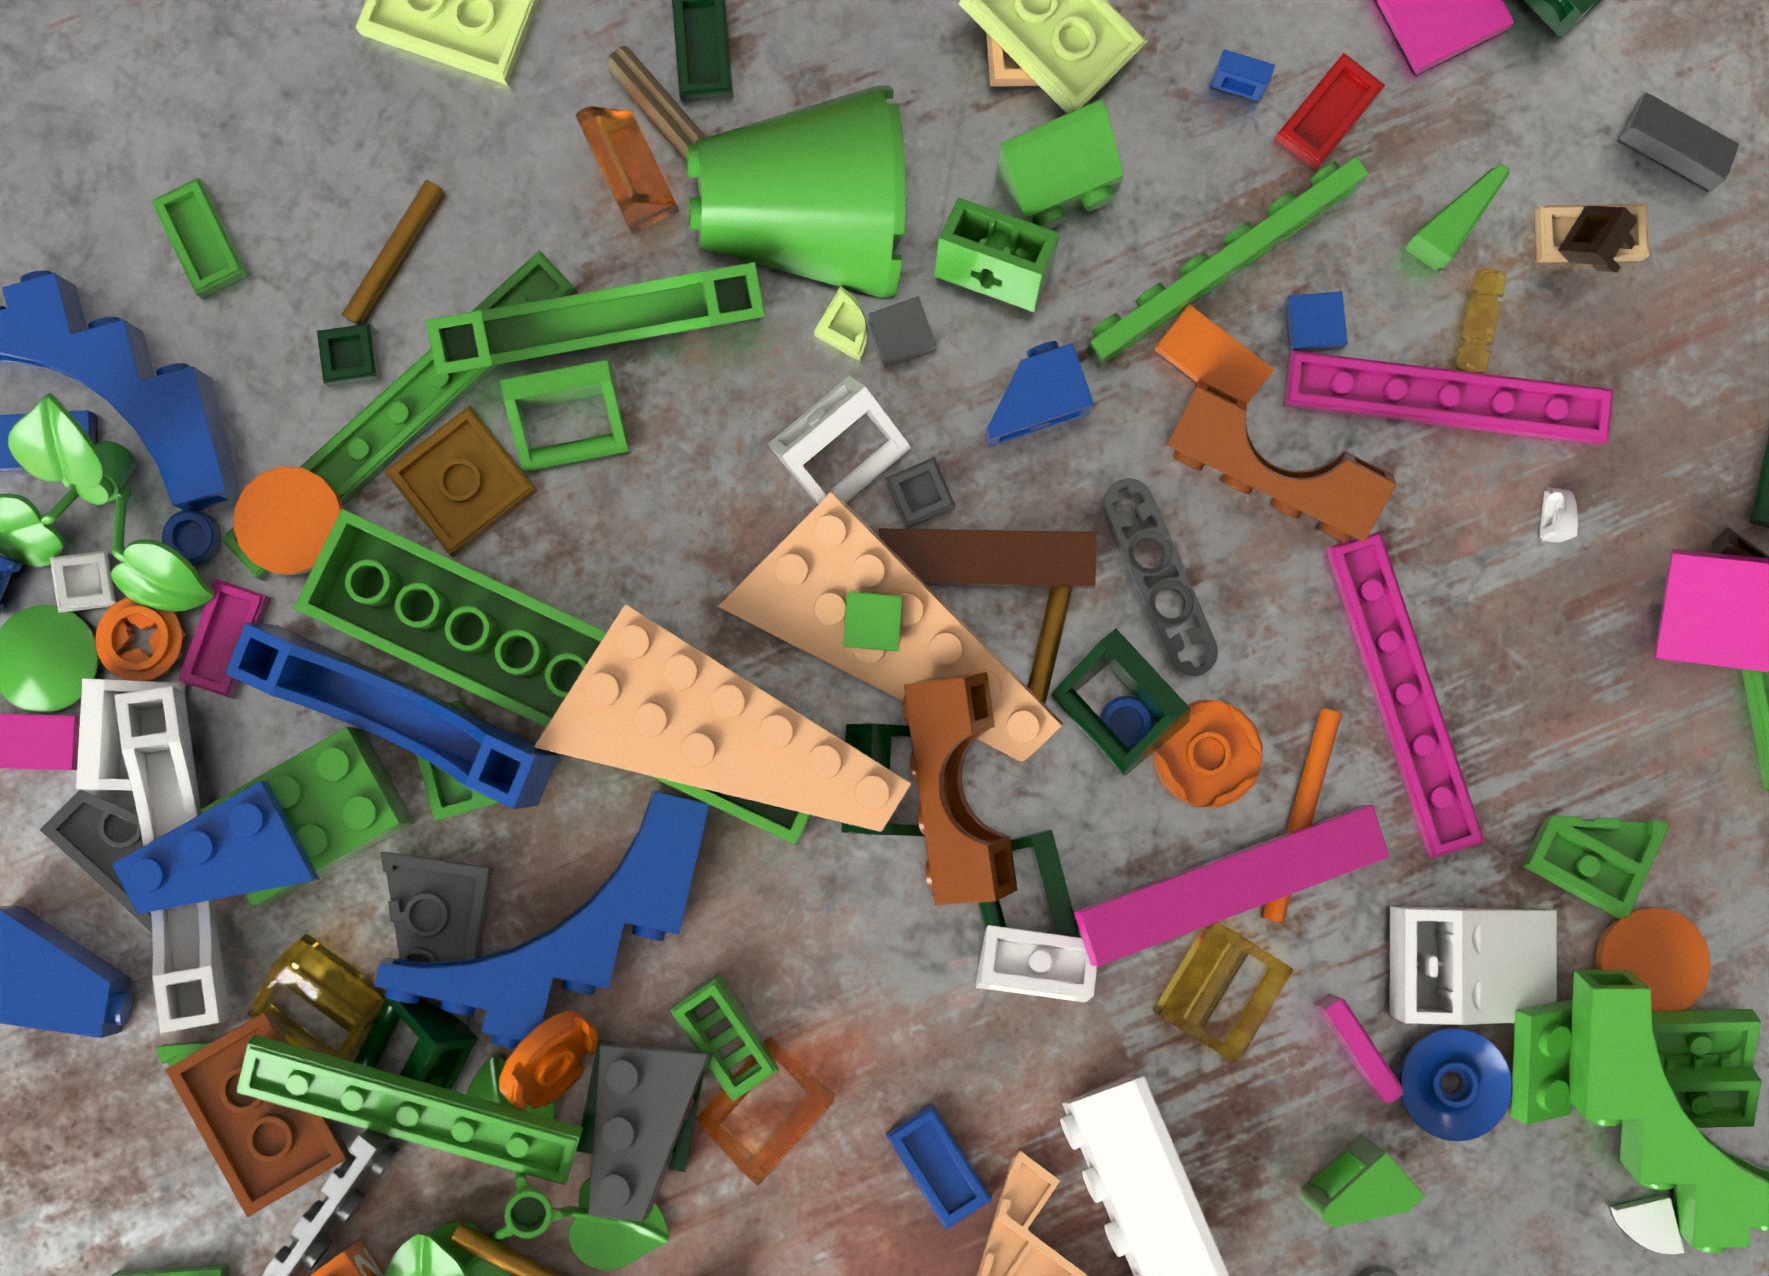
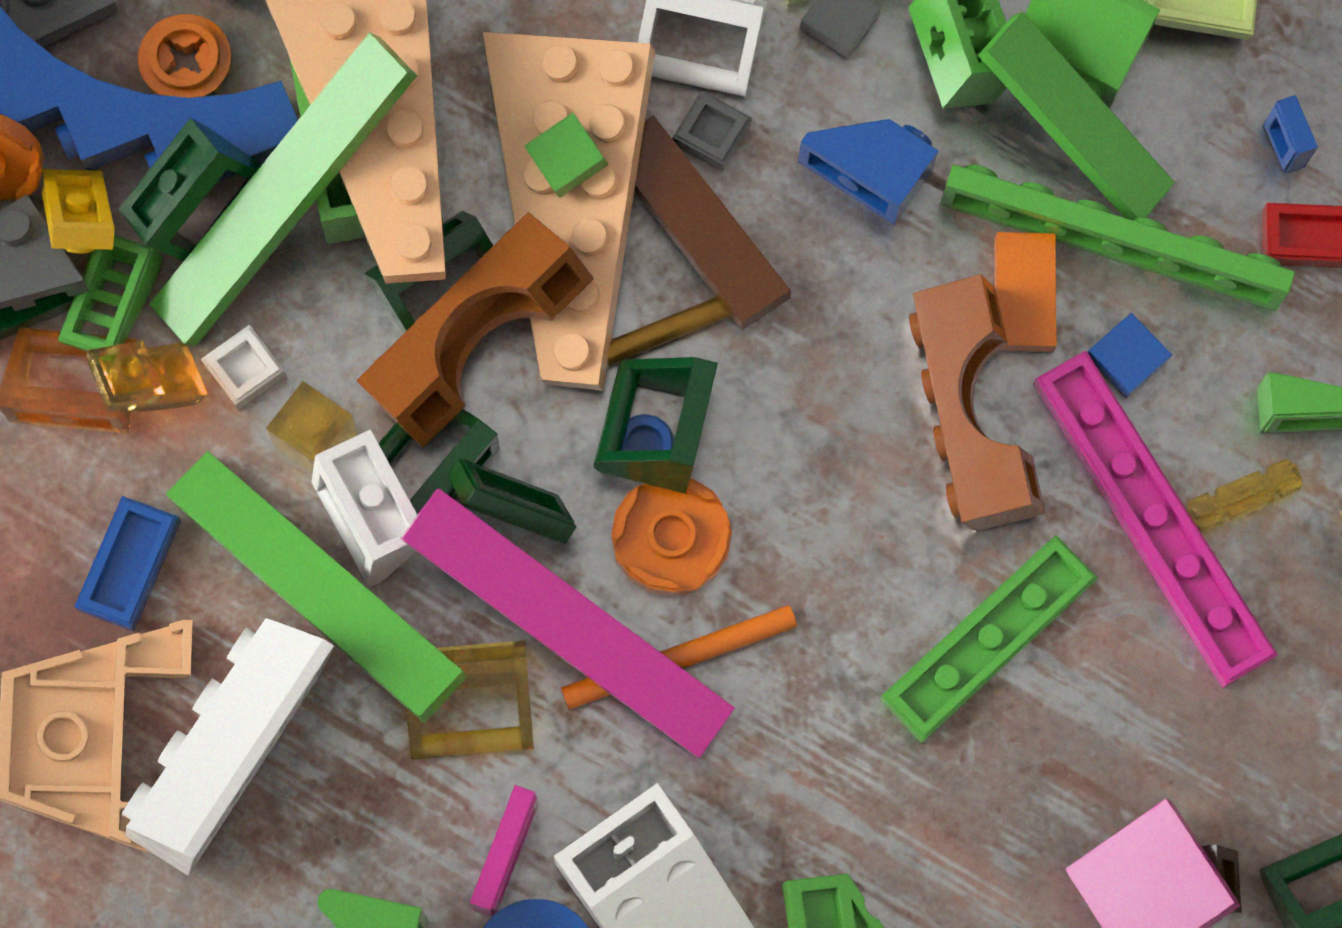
camera: 45 degrees right, 10 degrees down
dark grey beam [1102,478,1218,678] -> none
dark pink tile [1325,531,1485,858] -> none
white tile [1539,487,1578,543] -> none
none -> yellow plate [41,169,115,254]
none -> clear yellow slope [85,340,207,412]
none -> dark green tile [118,118,262,261]
none -> orange gear [138,14,231,98]
none -> tile [149,33,418,346]
none -> bright green tile [166,451,467,723]
none -> white tile [201,325,286,410]
none -> clear yellow brick [266,381,358,474]
none -> dark green tile [448,459,576,544]
none -> bright green tile [880,535,1098,743]
none -> bright green tile [978,11,1175,220]

